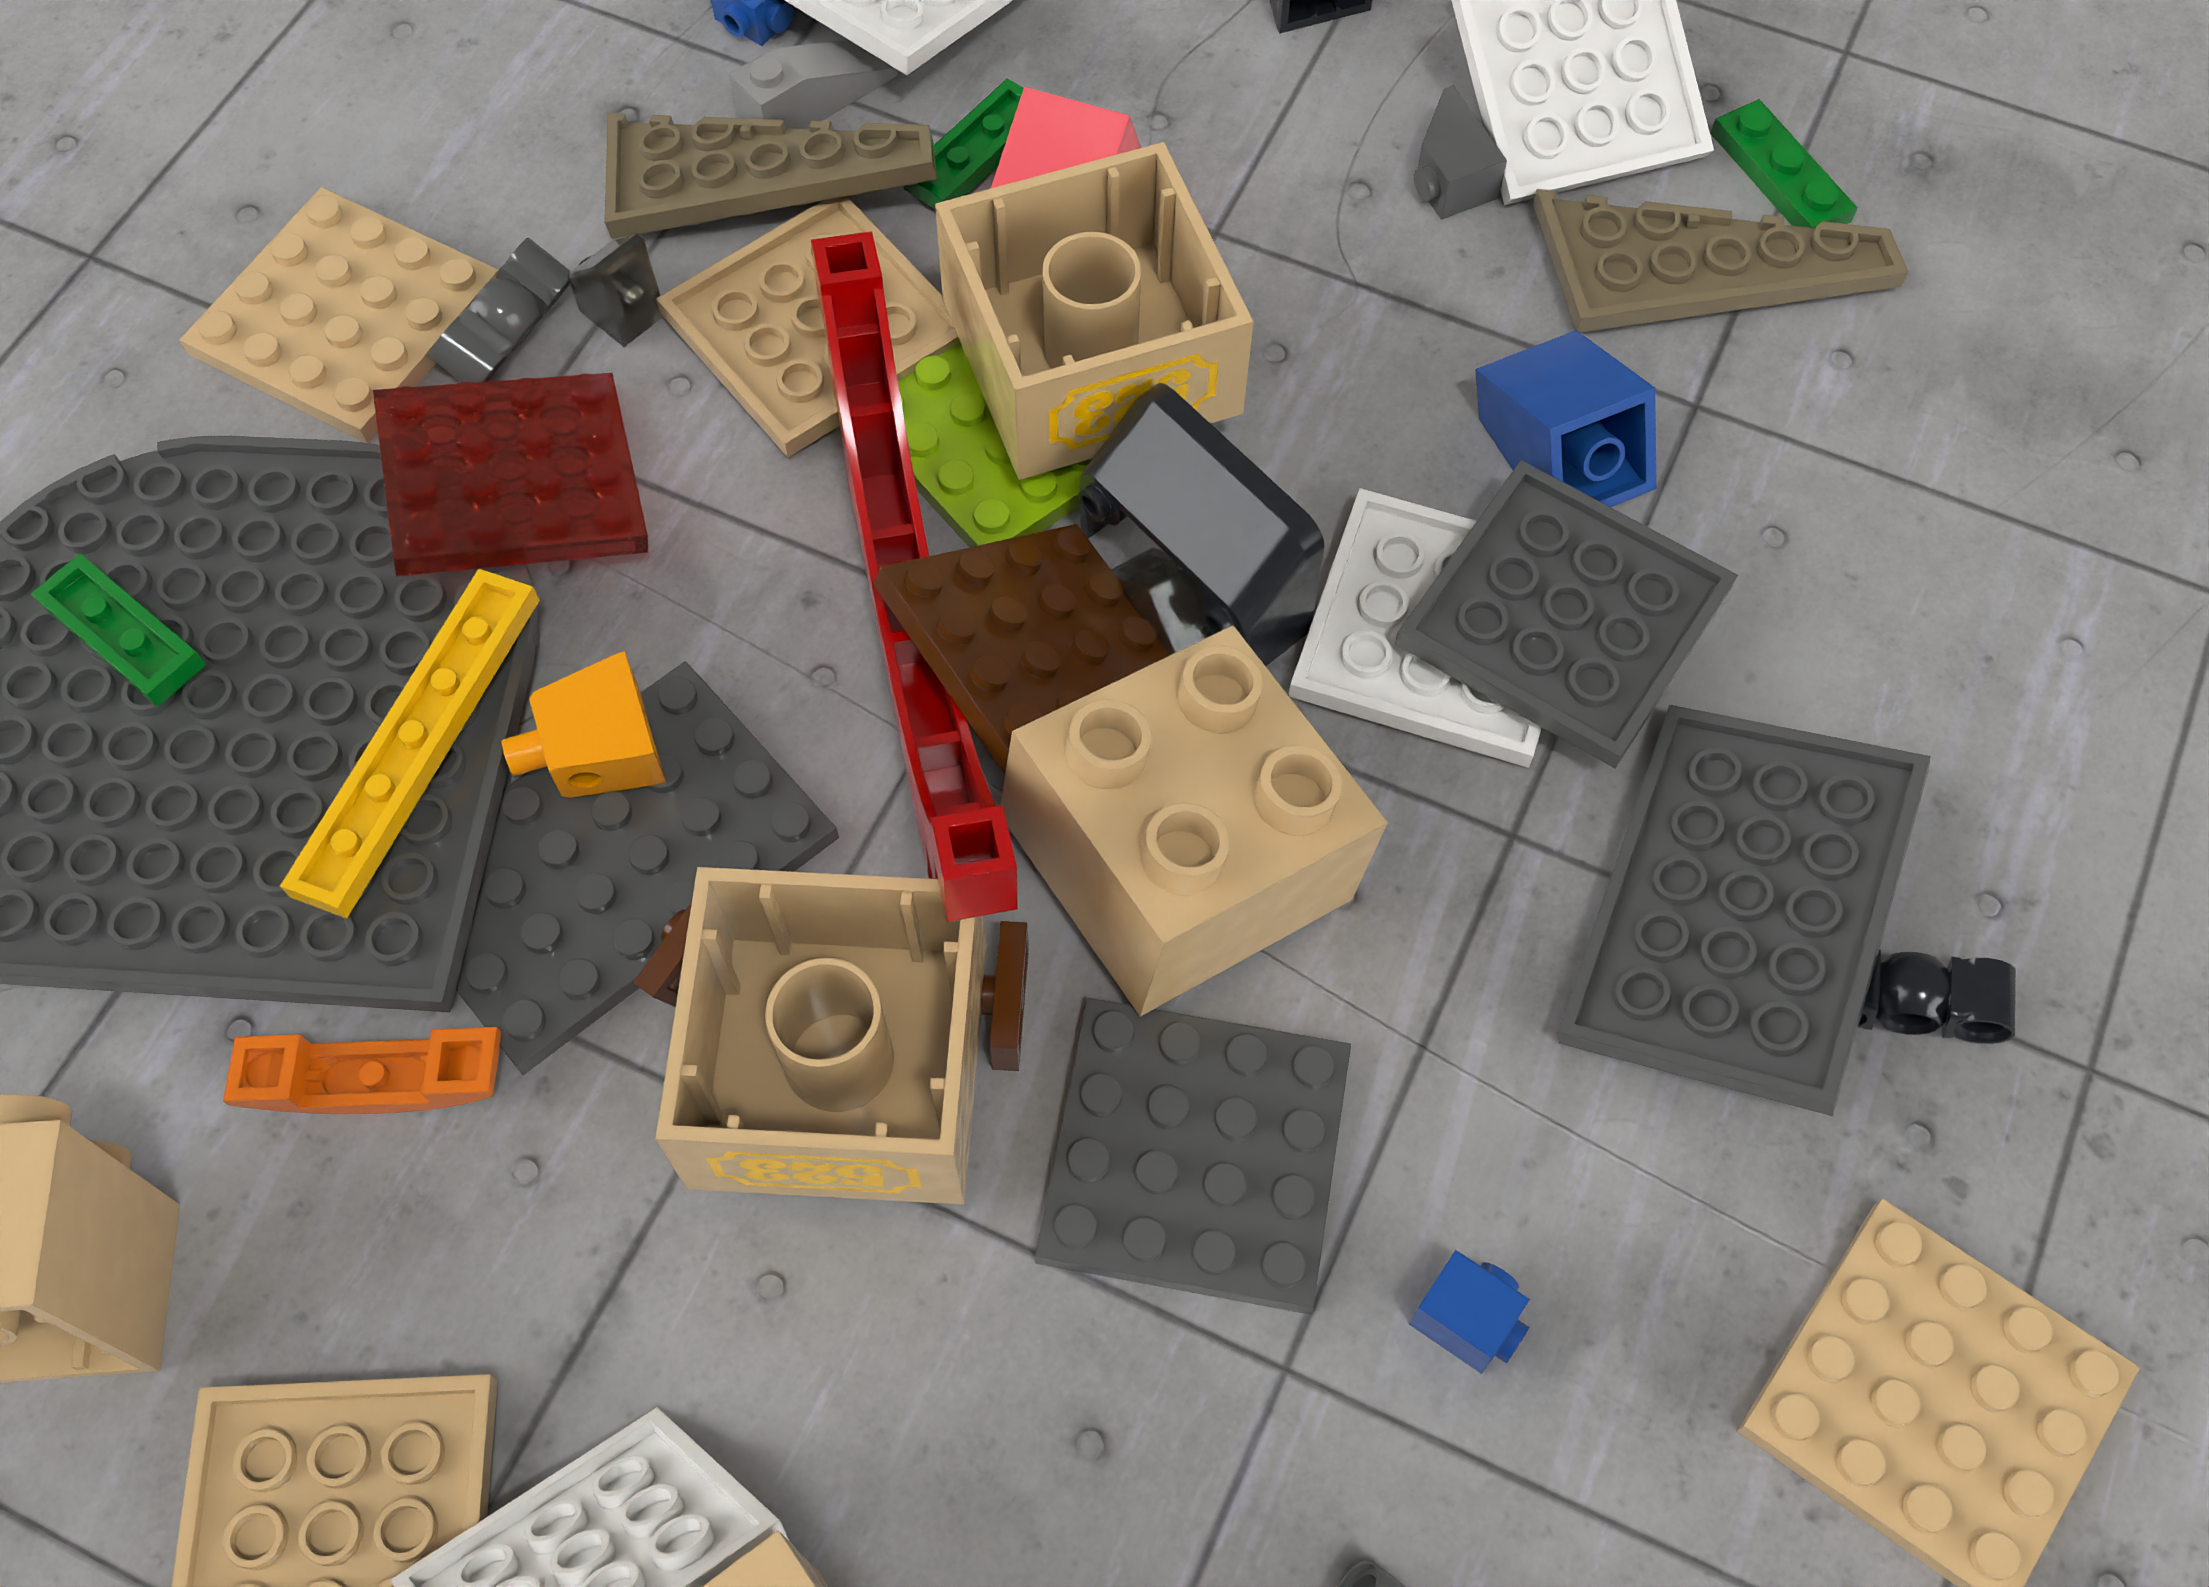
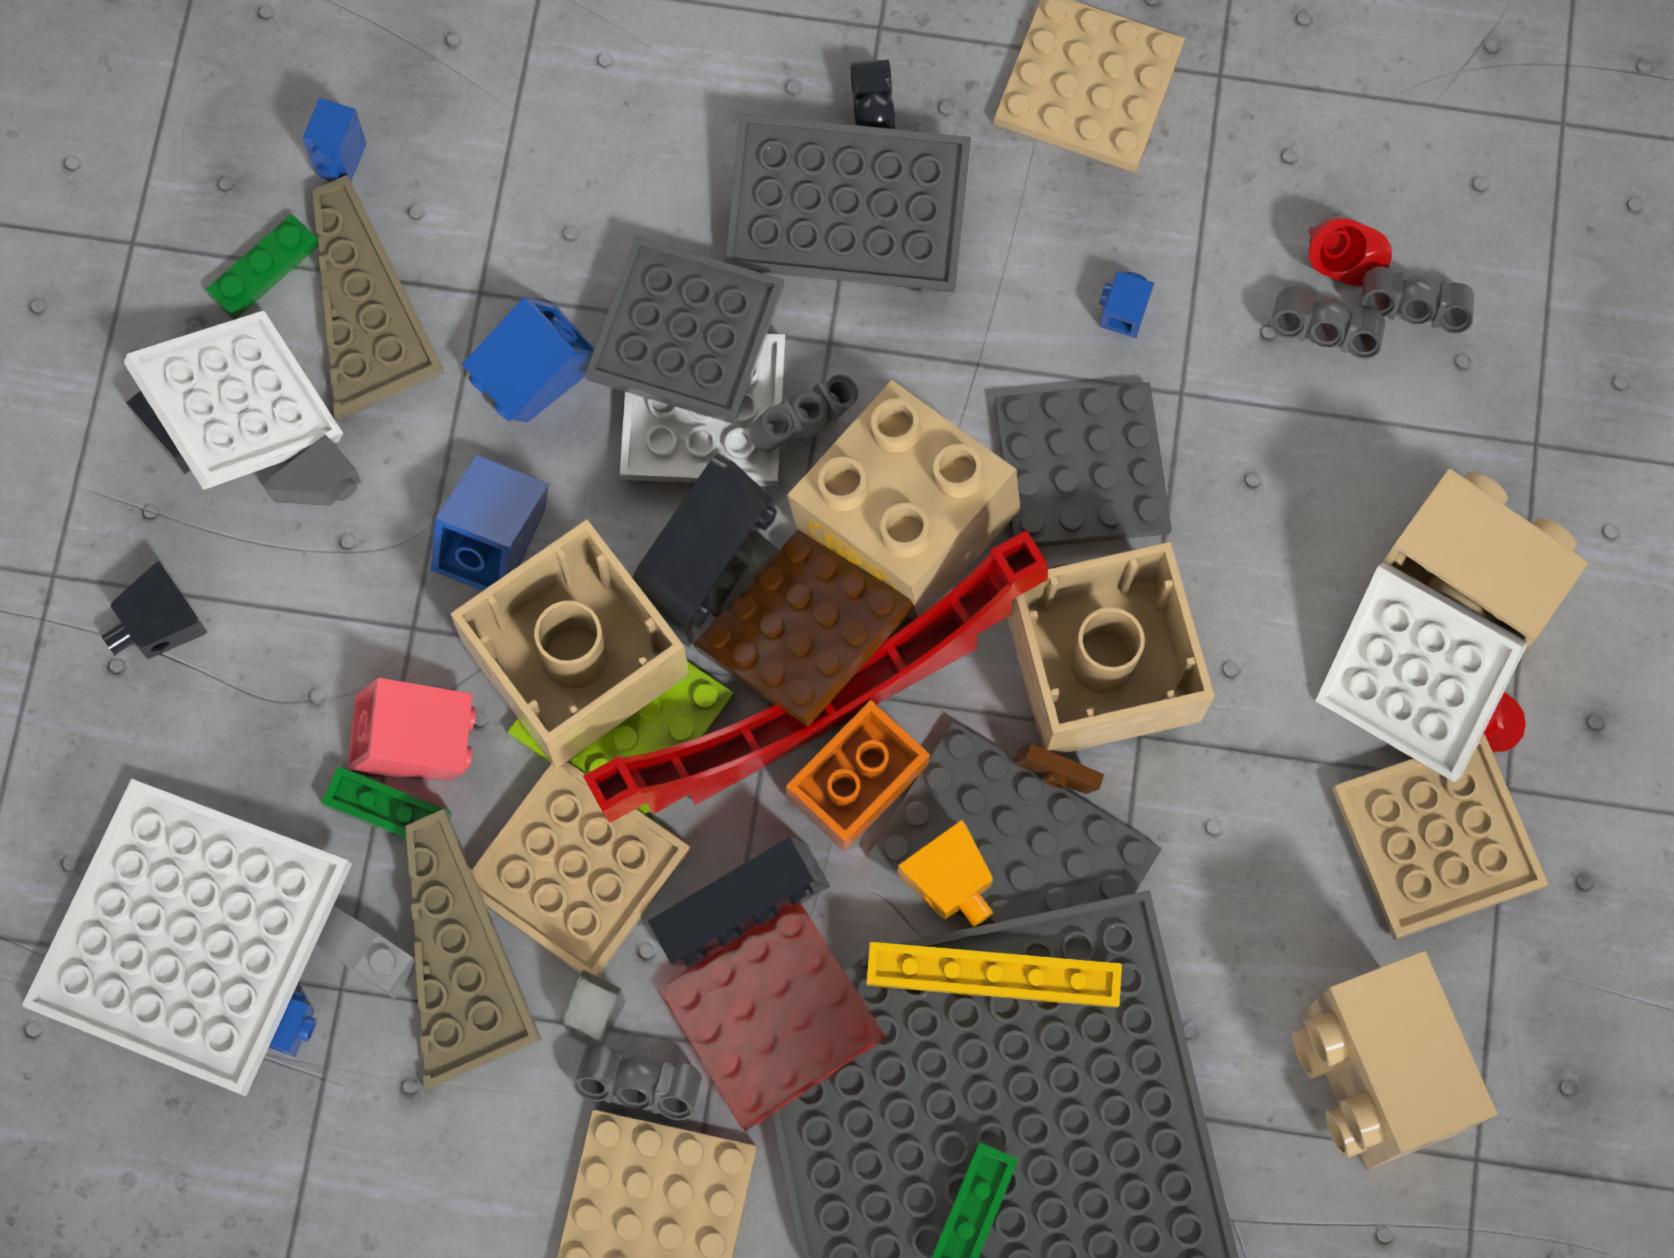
camera: 110 degrees left, 10 degrees up
orange slope [223,1027,502,1114] -> none
none -> blue brick [302,98,367,182]
none -> blue slope [431,455,549,591]
none -> black wedge [648,837,831,968]
none -> dark grey piece [749,374,859,452]
none -> orange brick [786,700,930,852]

